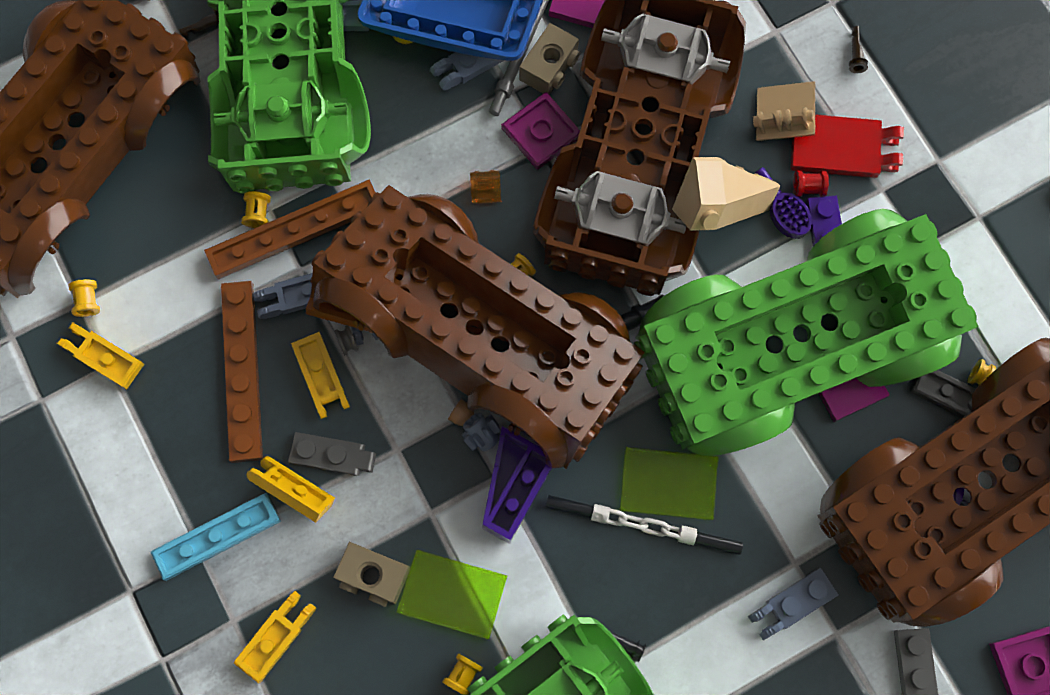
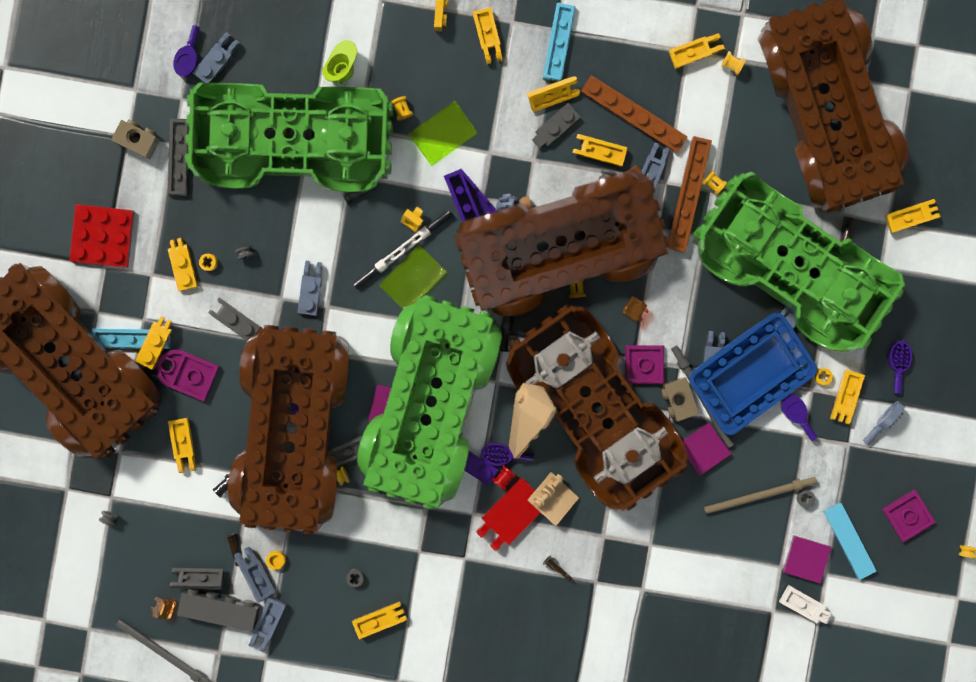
camera: 130 degrees right, 15 degrees up
dark tan brick [333,541,411,607] -> none
none -> yellow tile [401,207,423,232]

